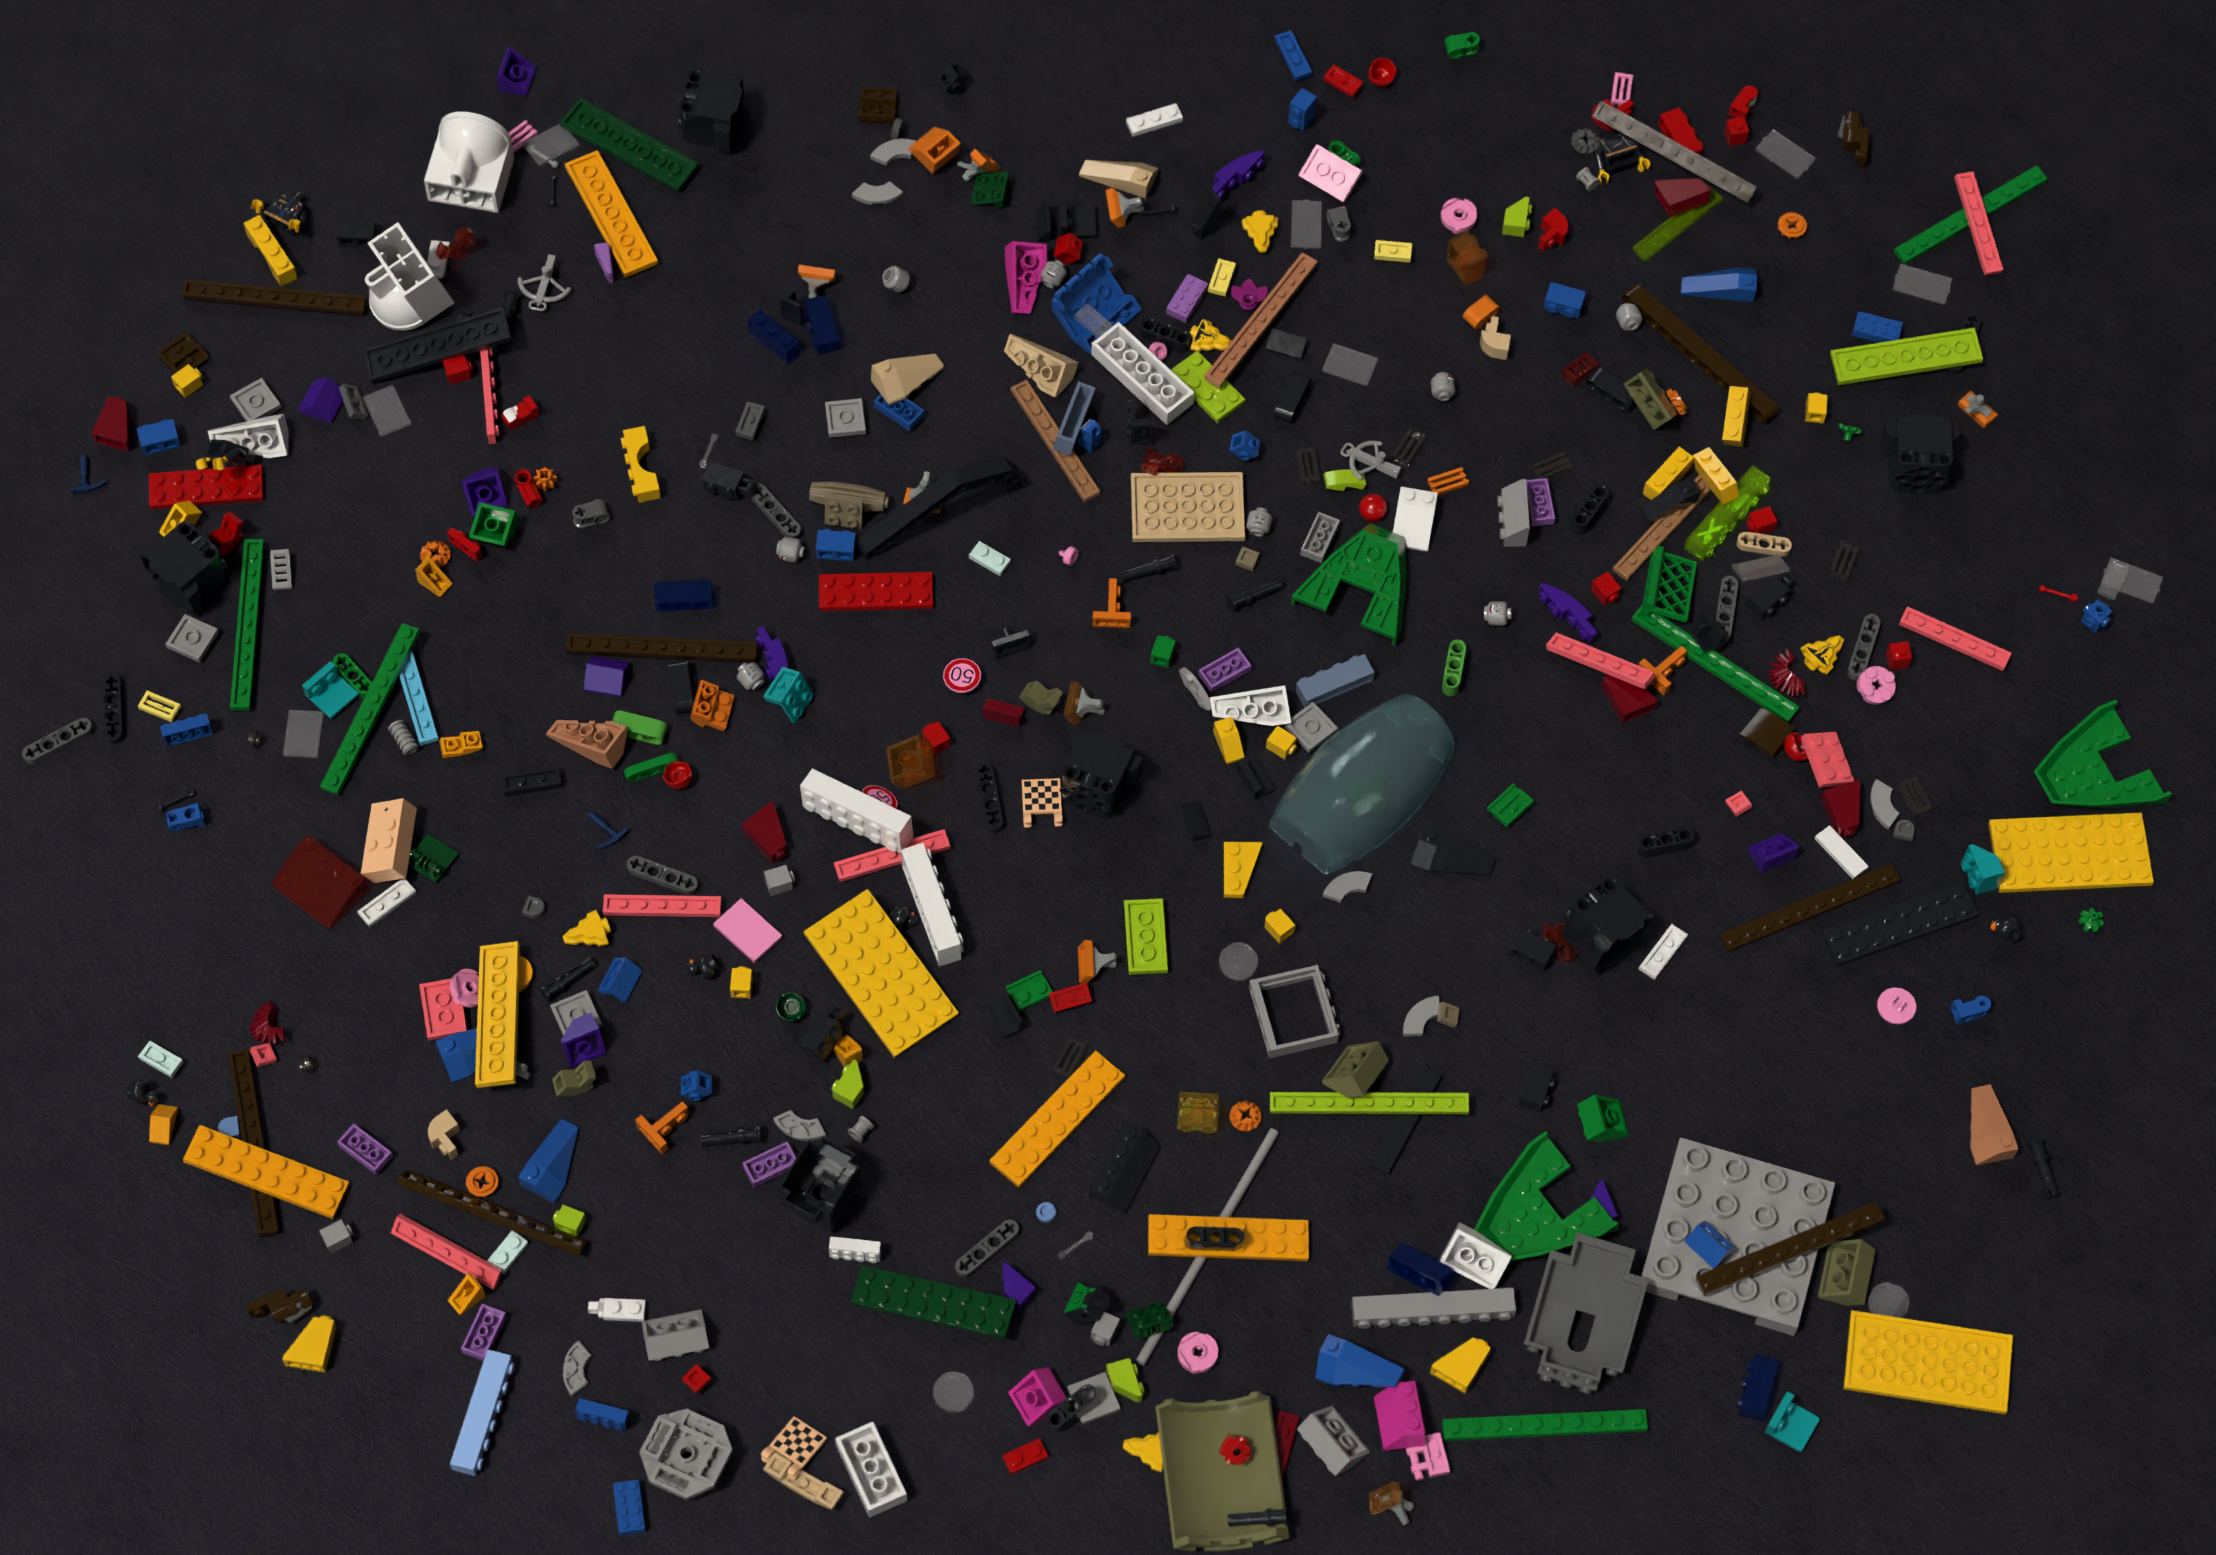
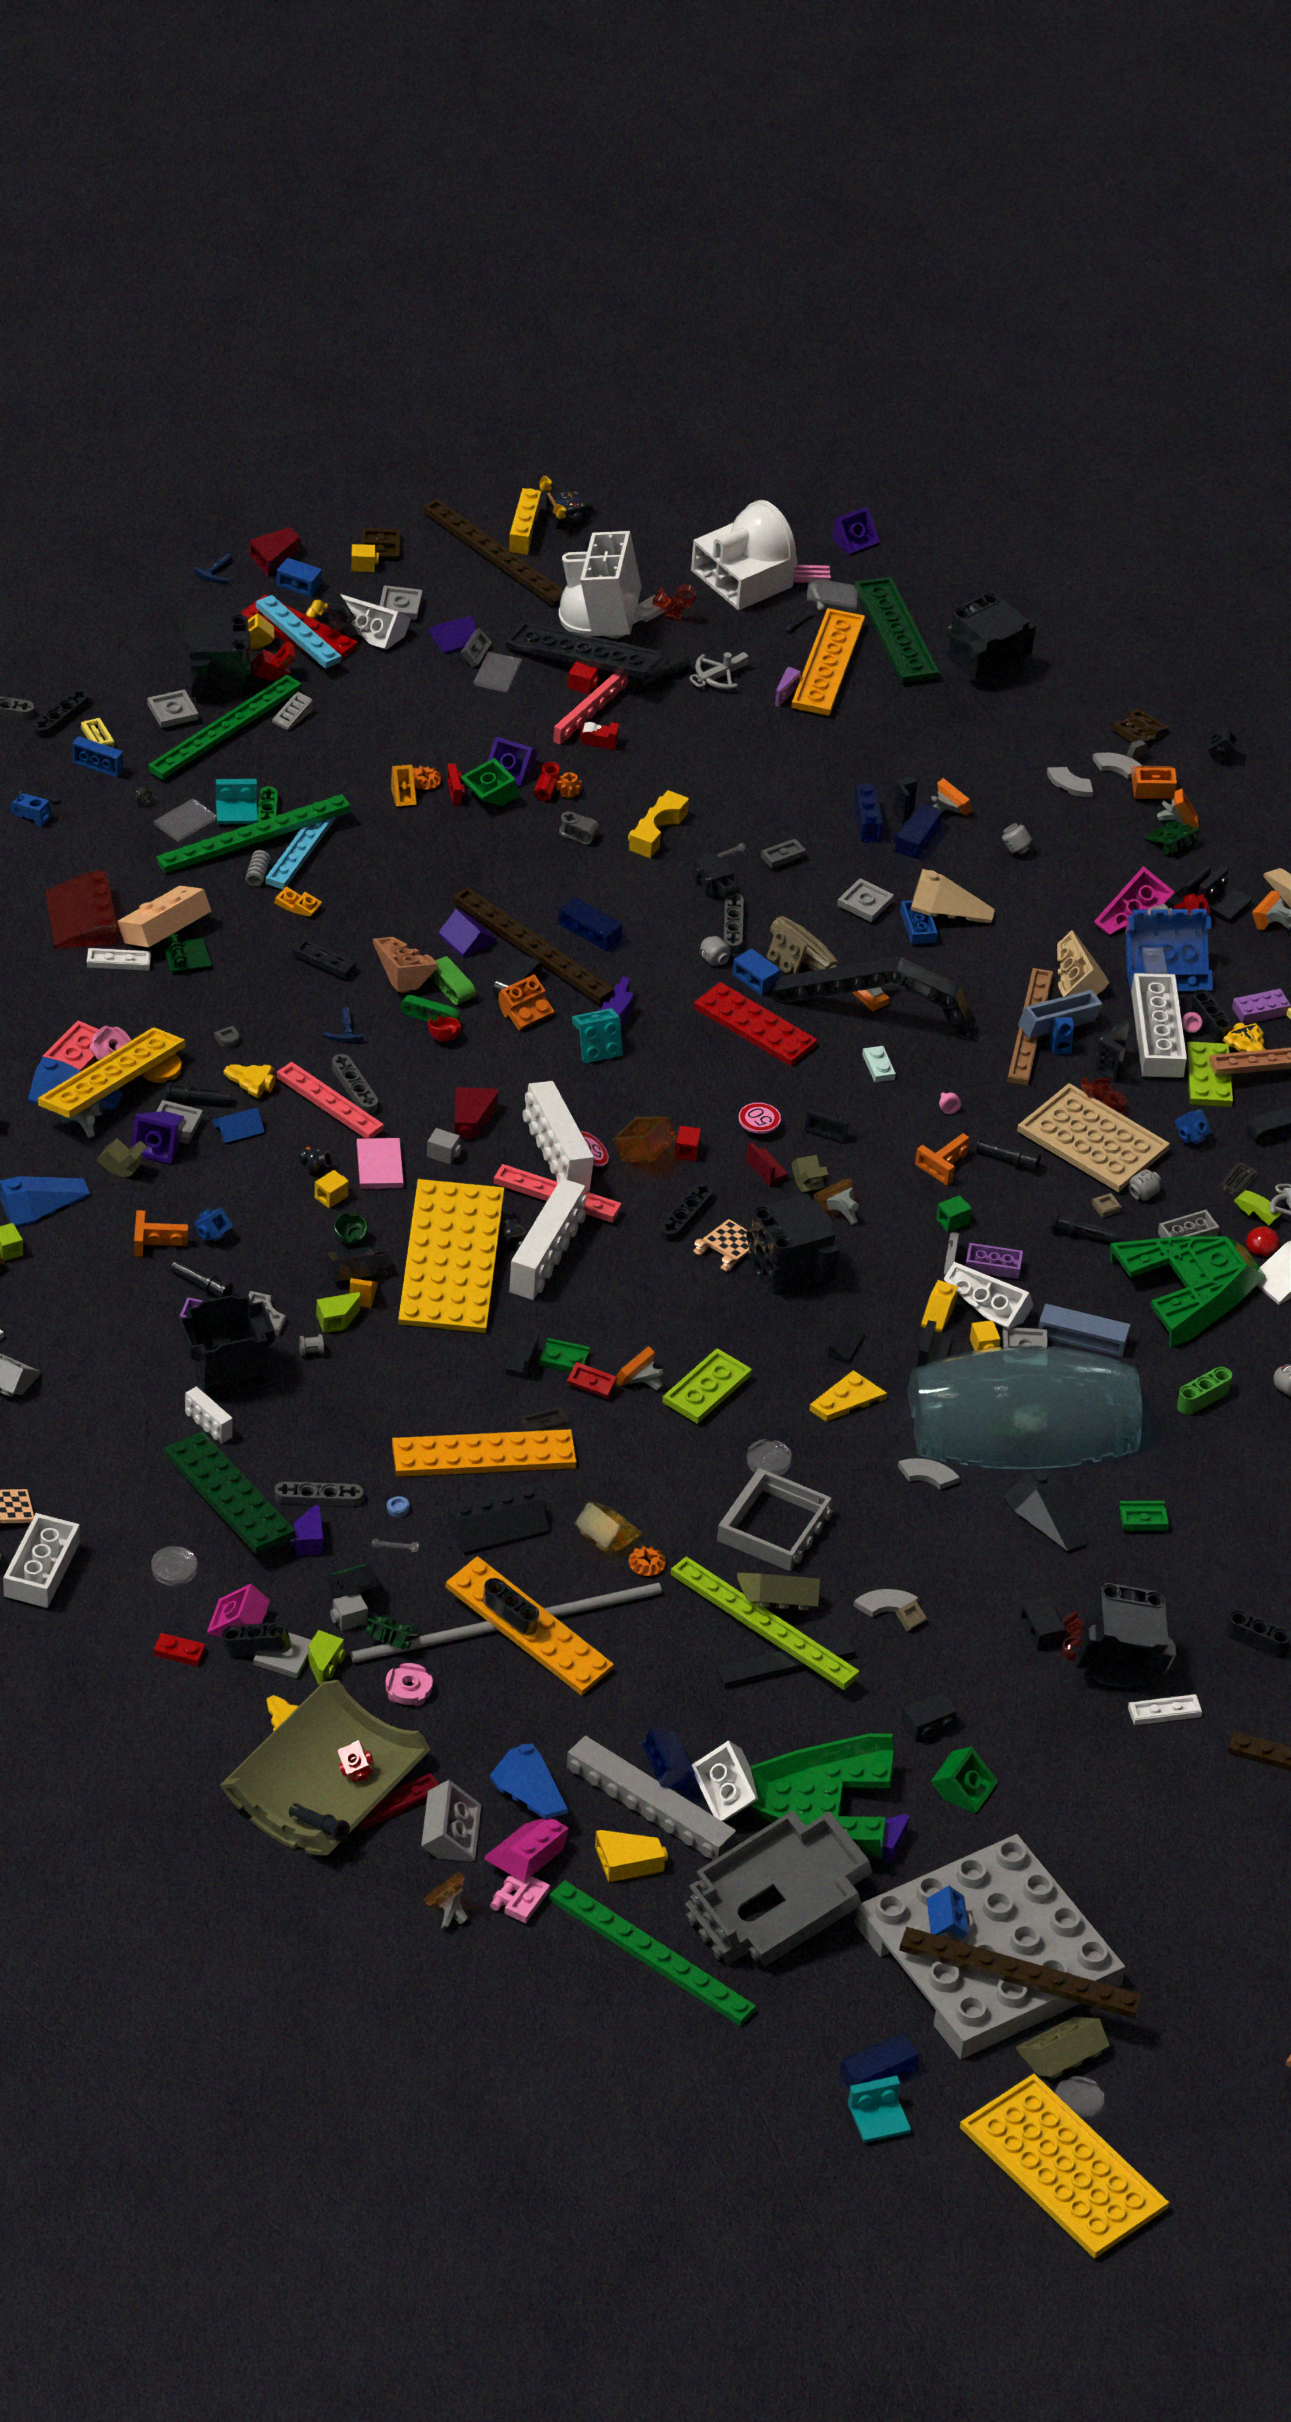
camera: 40 degrees right, 20 degrees down
light grey head [737,662,765,691] -> none
yellow brick [1264,909,1295,944] -> none
none -> medium azure plate [256,595,341,669]

